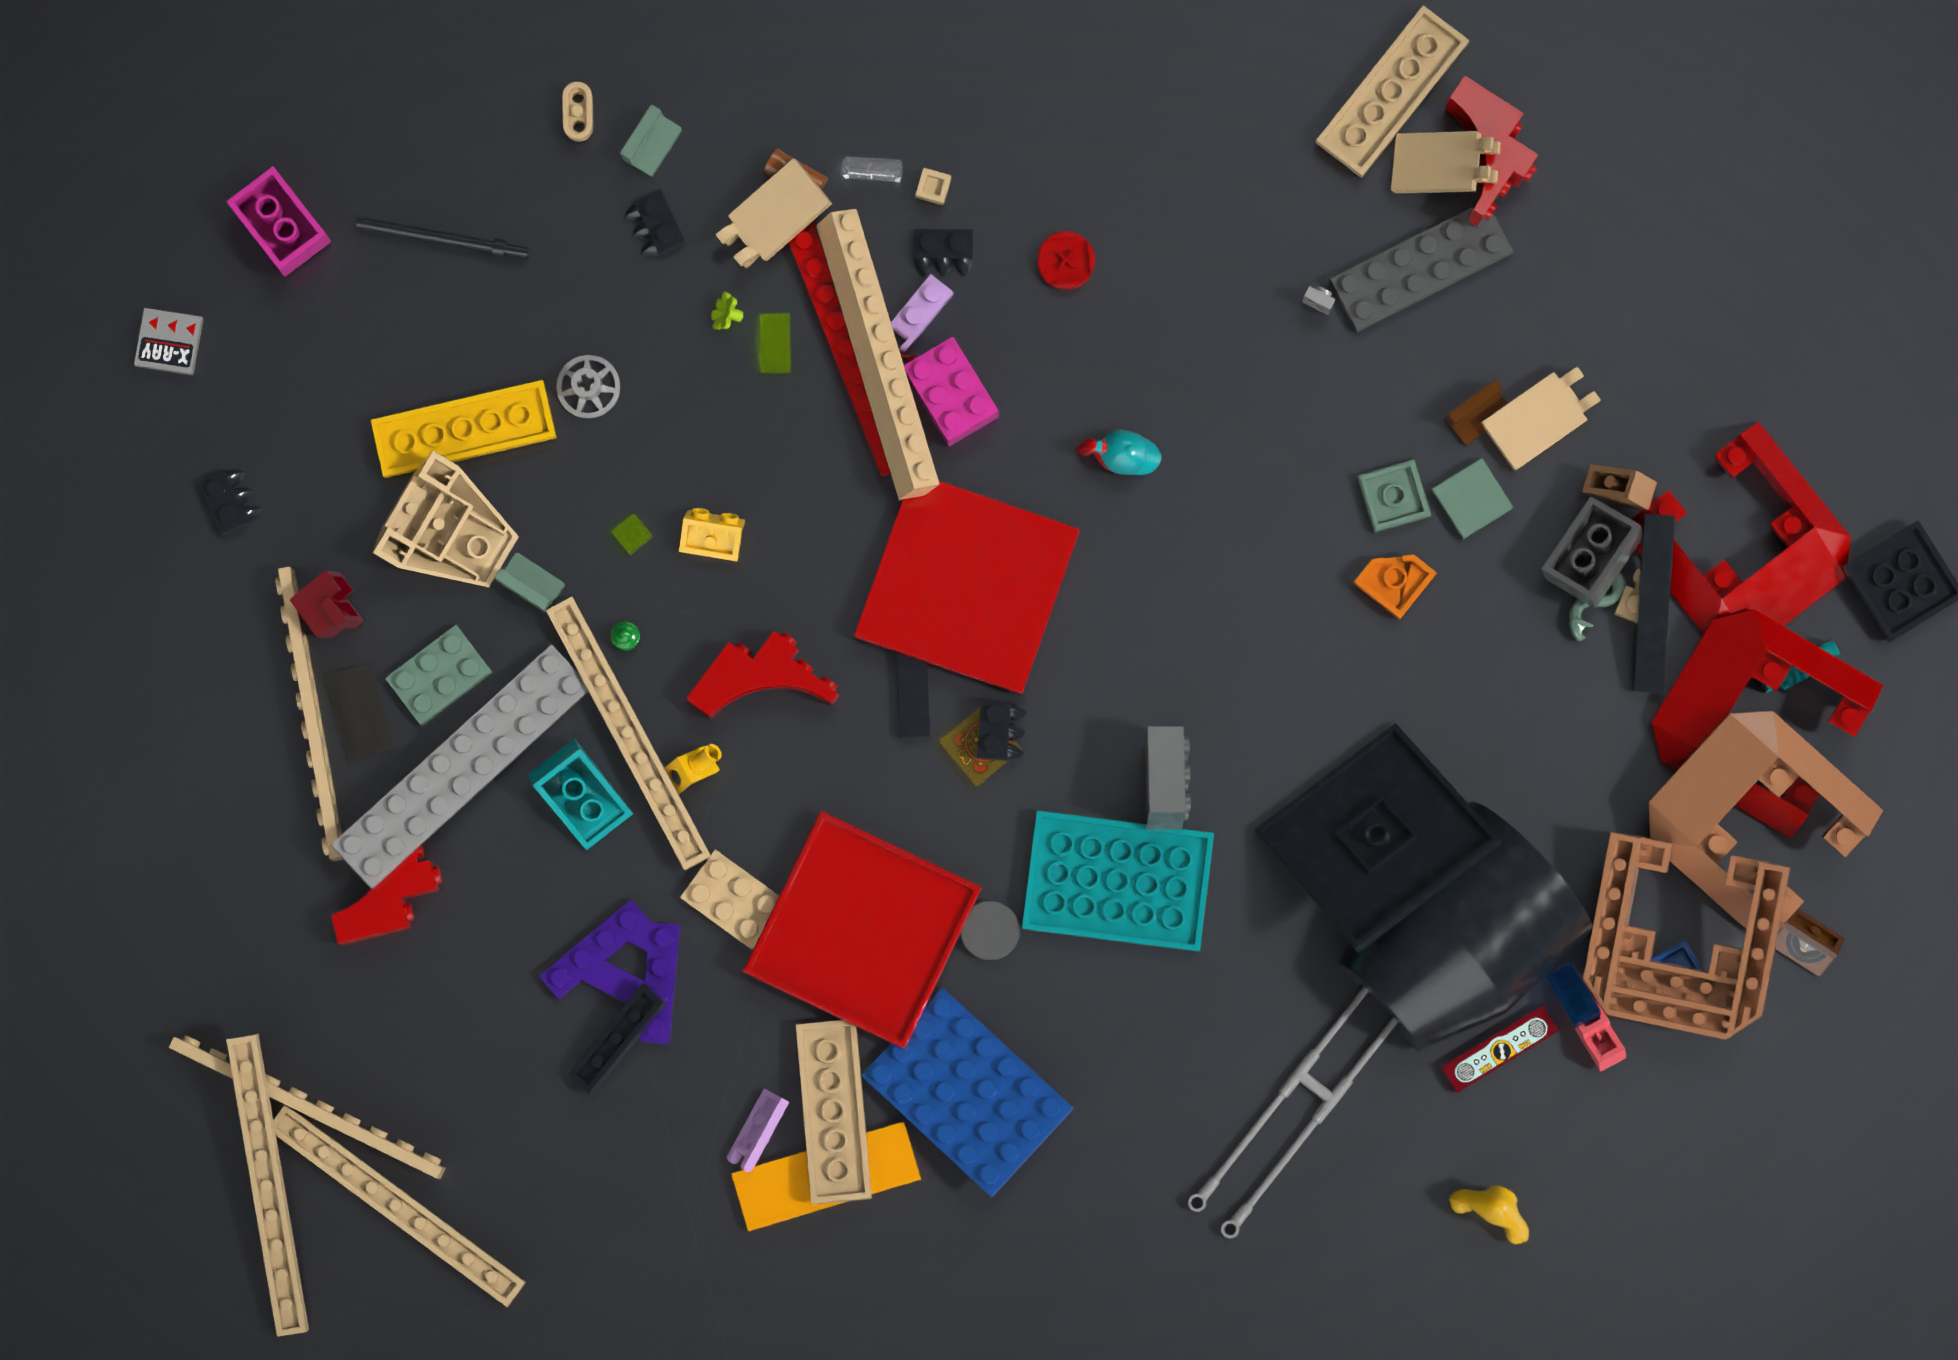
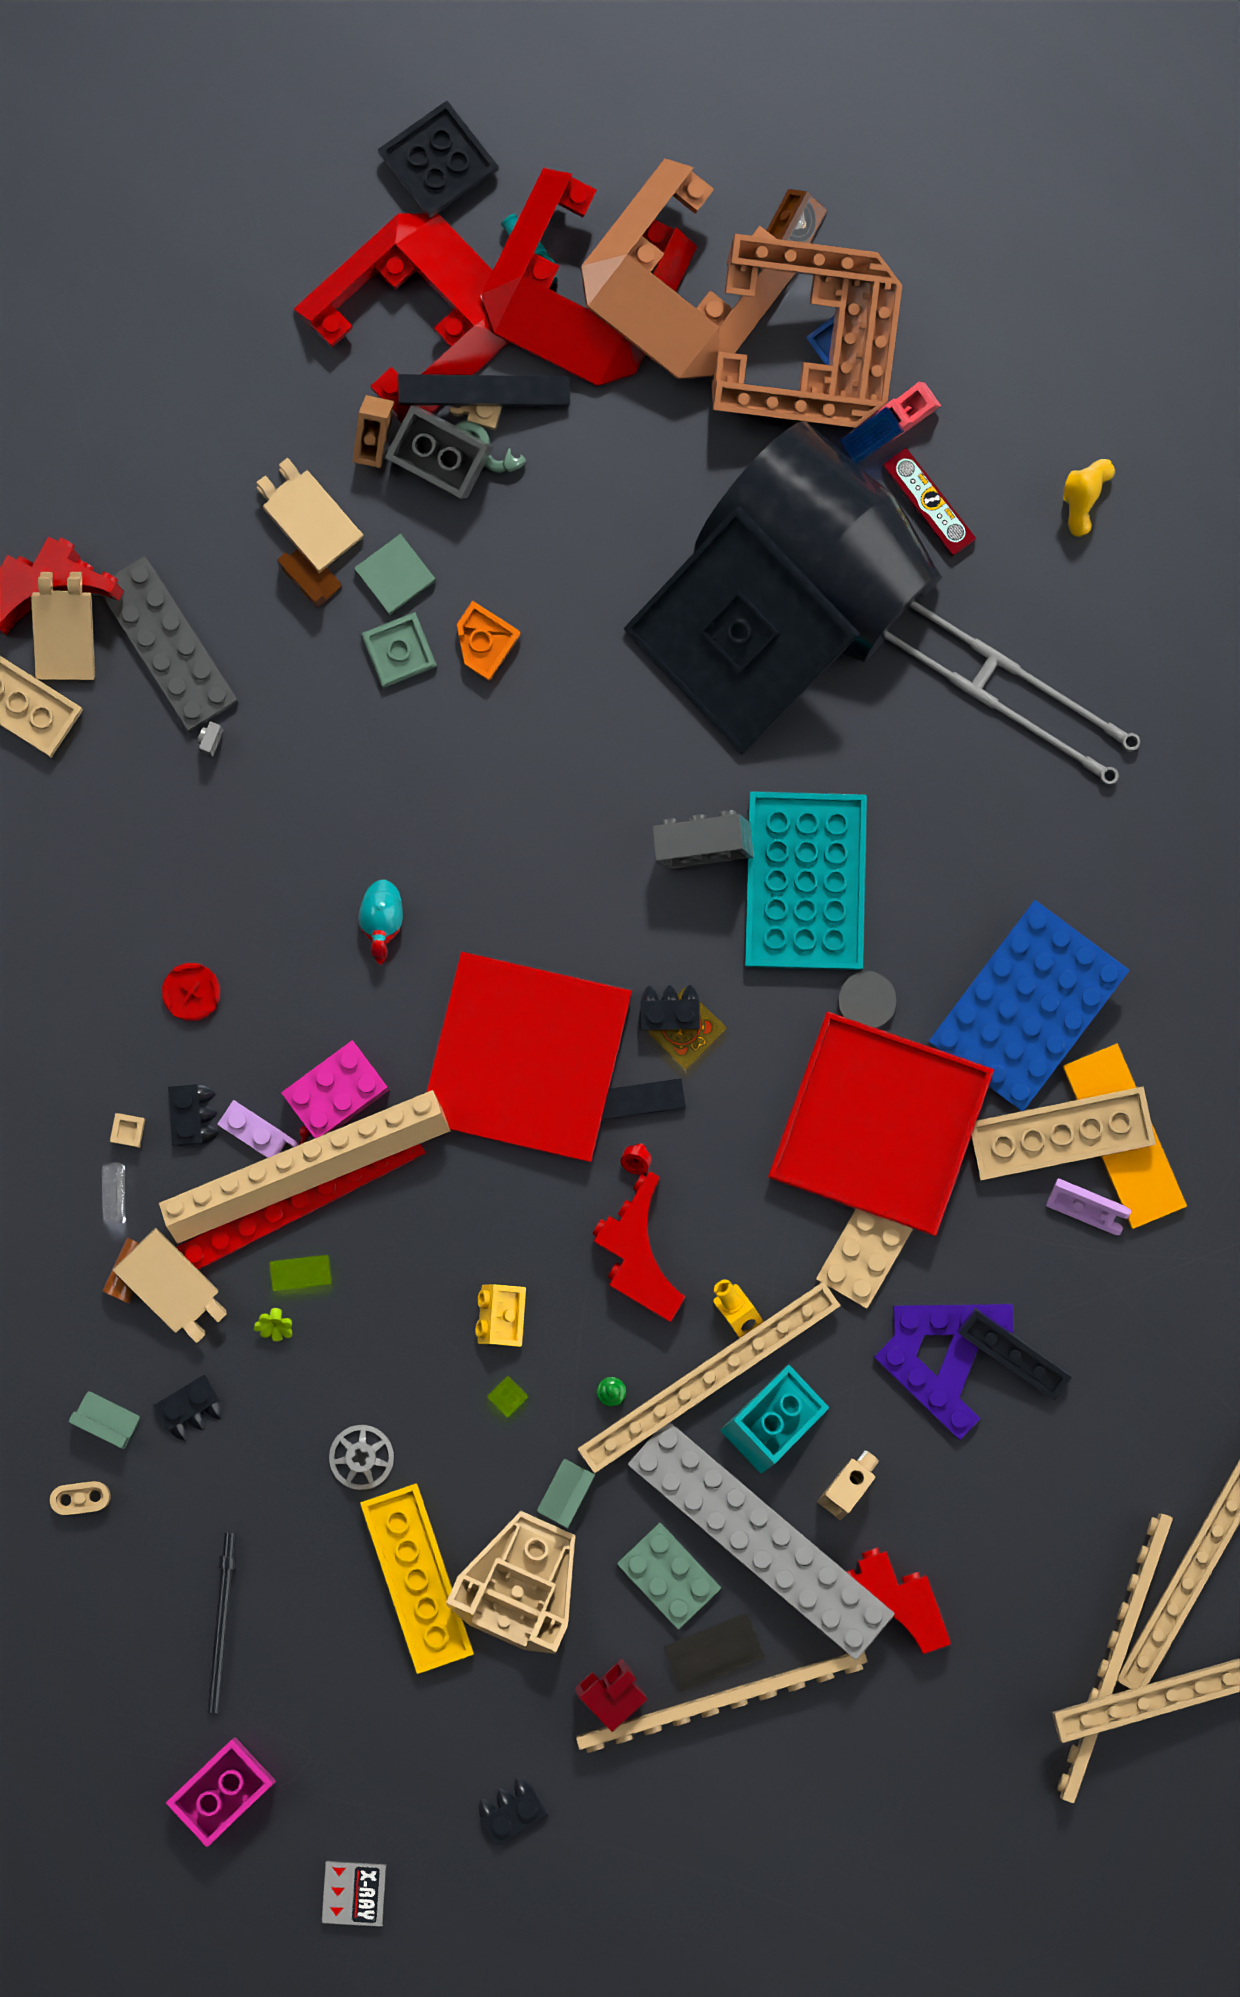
camera: 95 degrees left, 0 degrees up
none -> red tile [620,1143,652,1175]
none -> tan torso [817,1451,879,1520]

